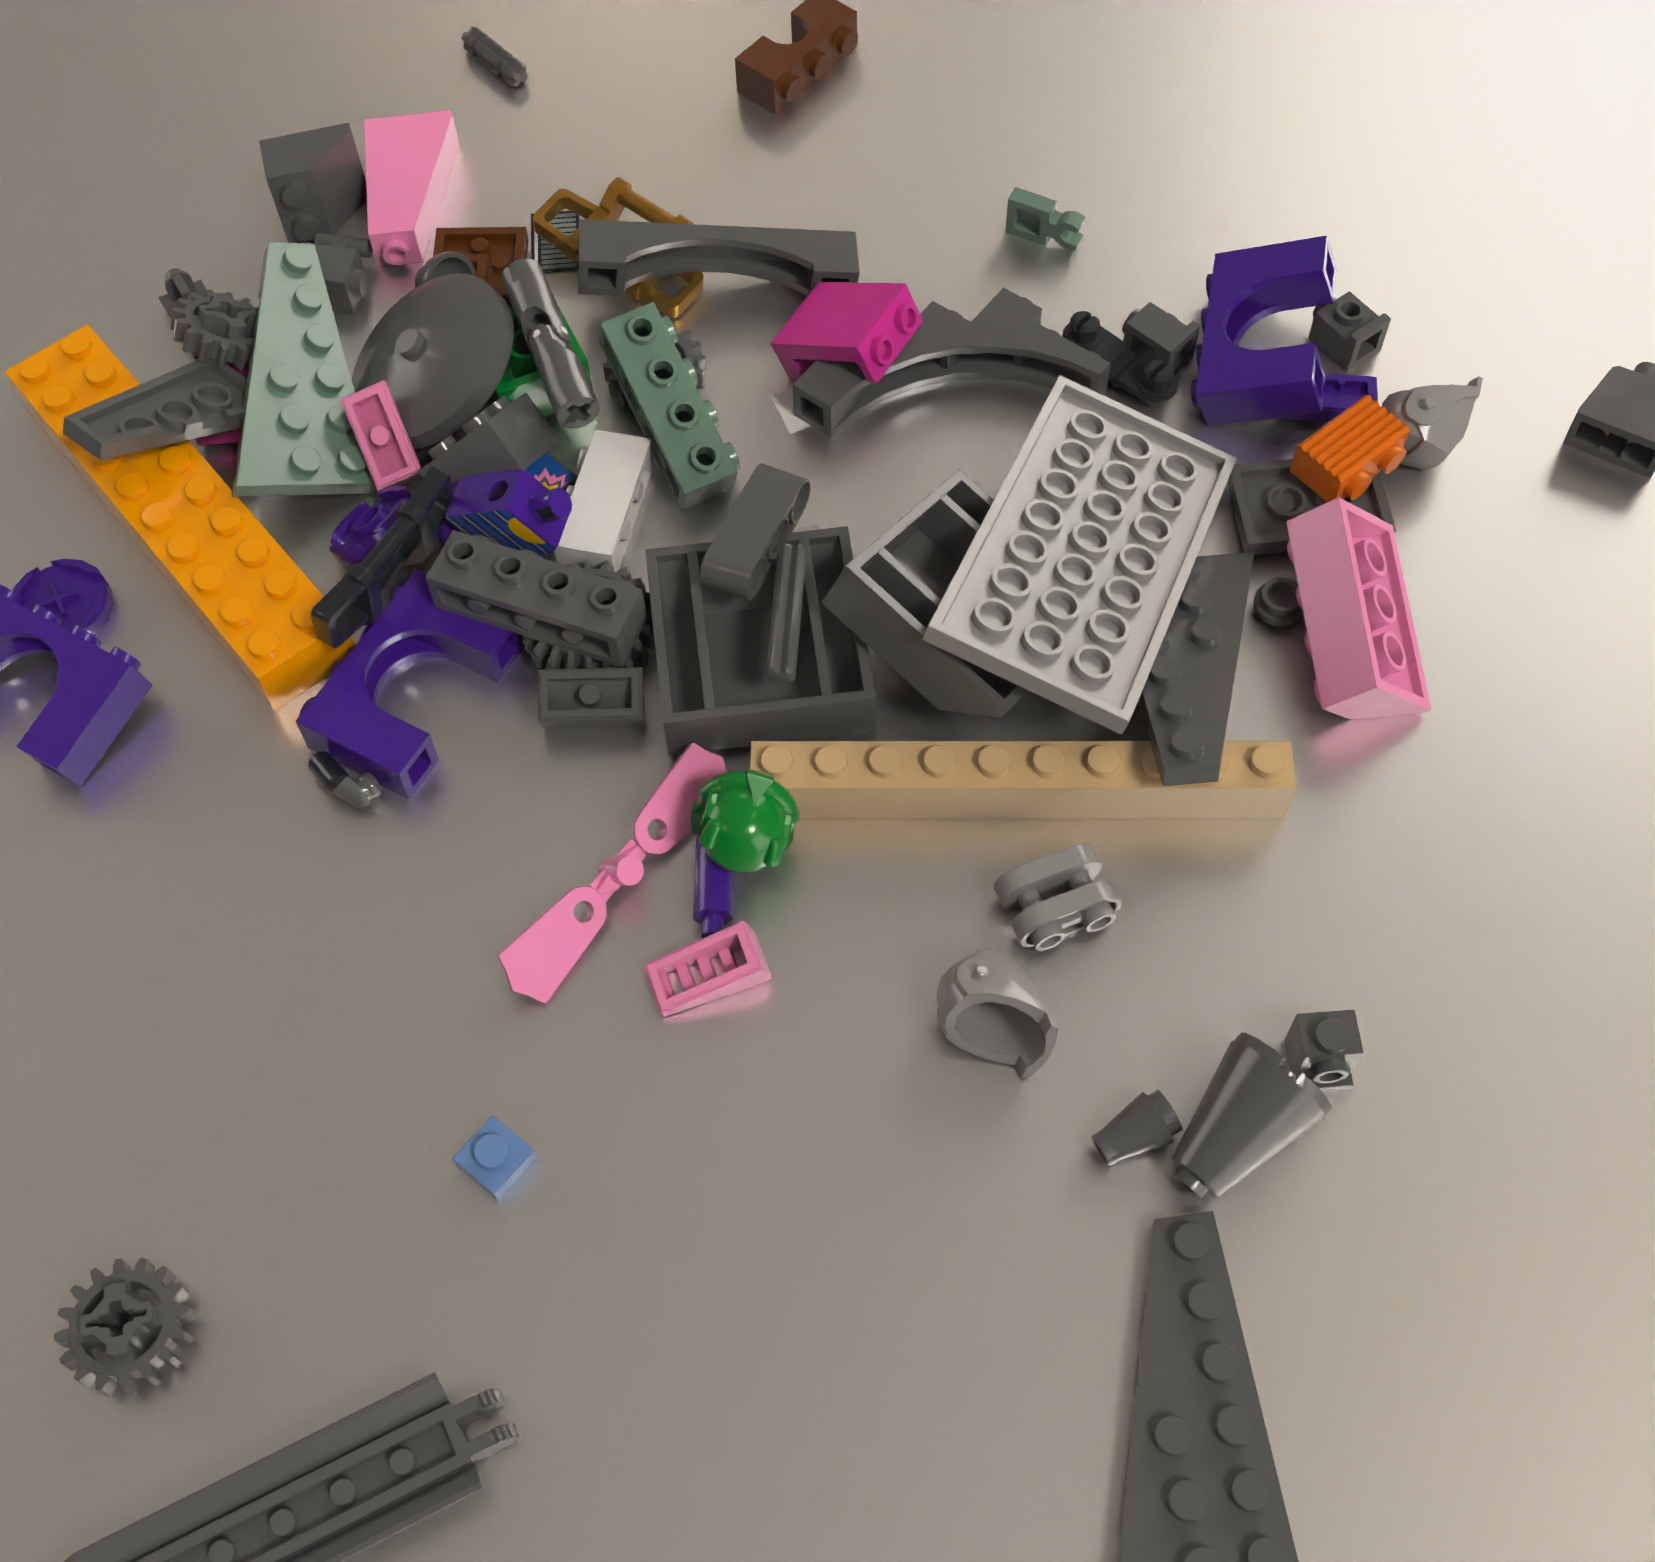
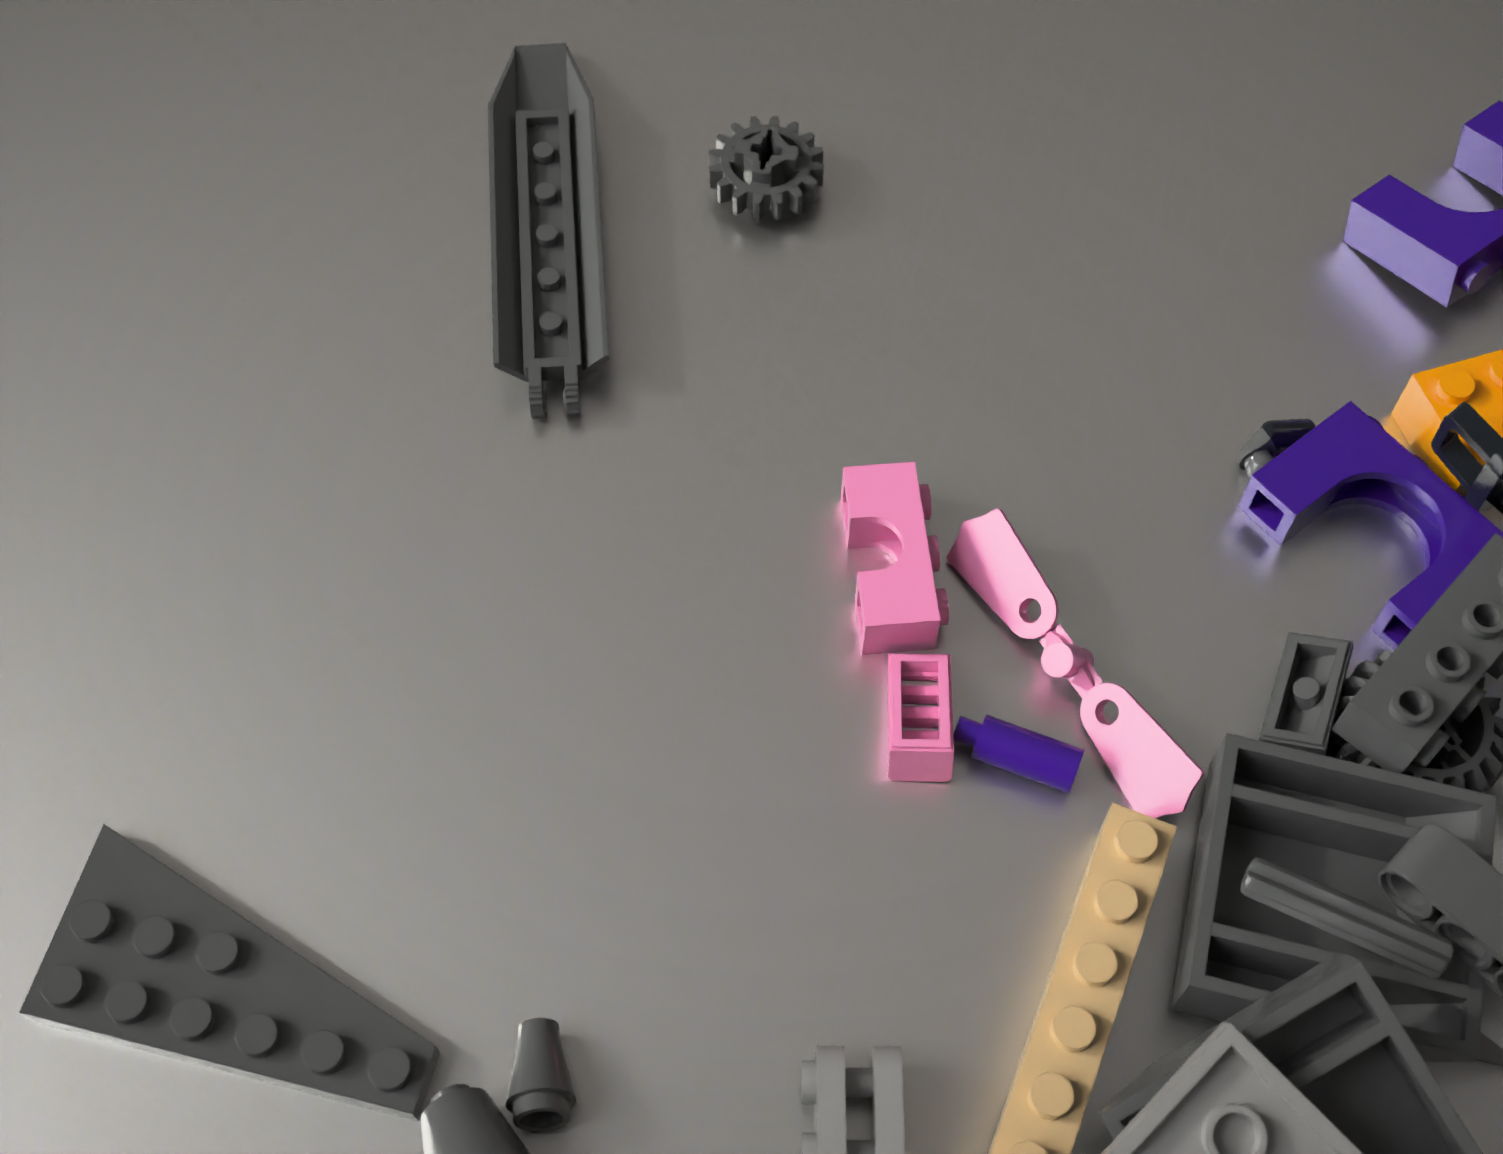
camera: 110 degrees right, 0 degrees up
medium blue plate [452,1115,538,1201] -> none
green helmet [690,768,800,873] -> none
light grey helmet [937,949,1058,1077] -> none
none -> bright pink arch [841,461,949,655]

